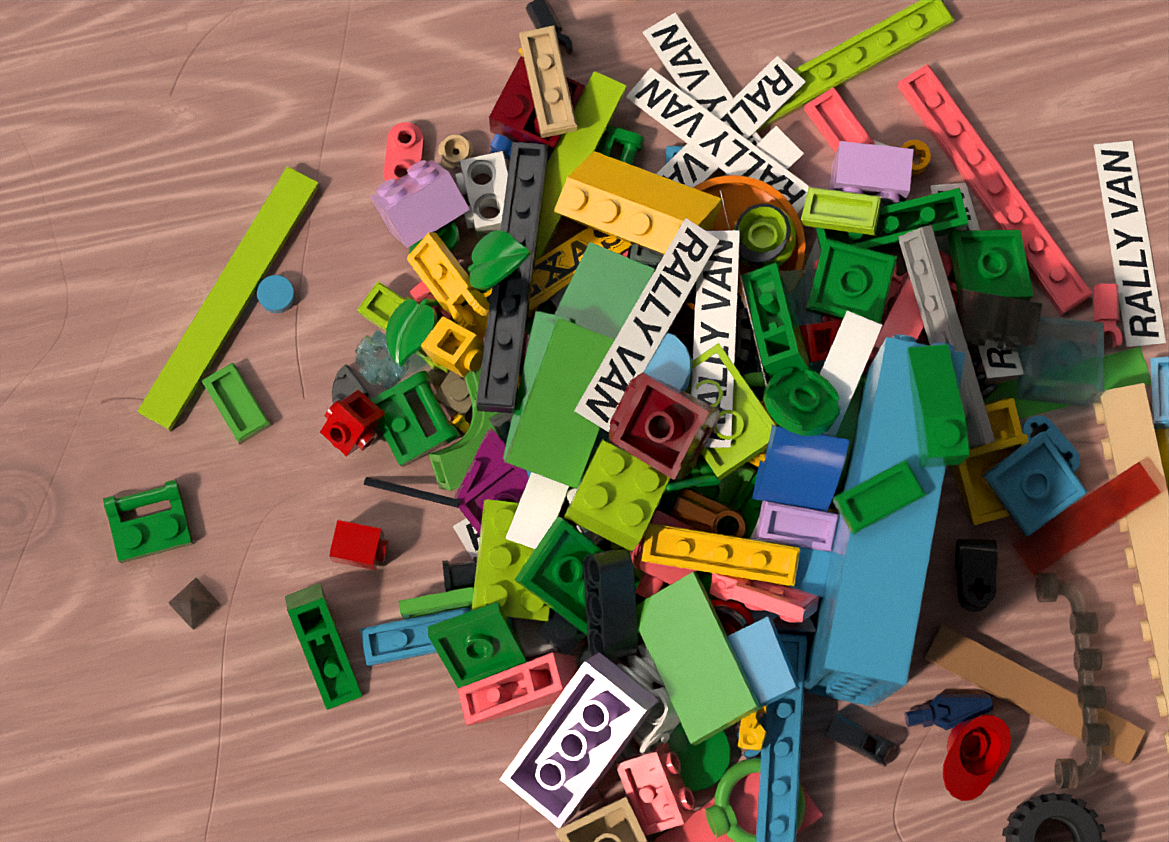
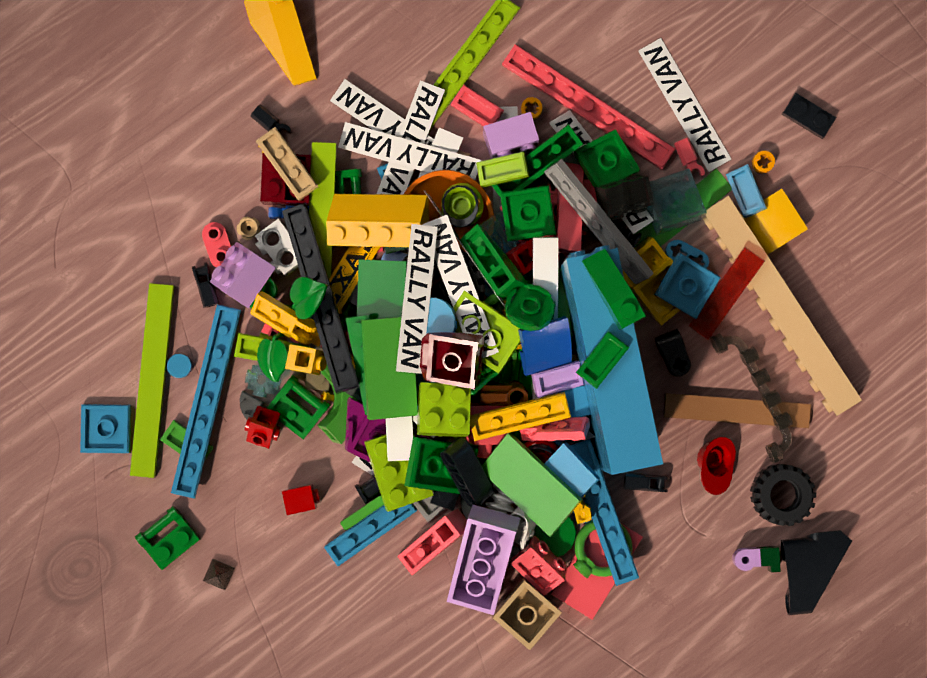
camera: 25 degrees left, 10 degrees up
green slope [285,583,362,710] -> none
black piece [363,477,461,508] -> none
green plate [428,602,528,688] -> none
dark blue piece [904,694,993,731] -> none
none -> dark azure tile [80,404,131,453]
none -> dark azure tile [171,304,241,499]
none -> black bar [192,262,219,308]

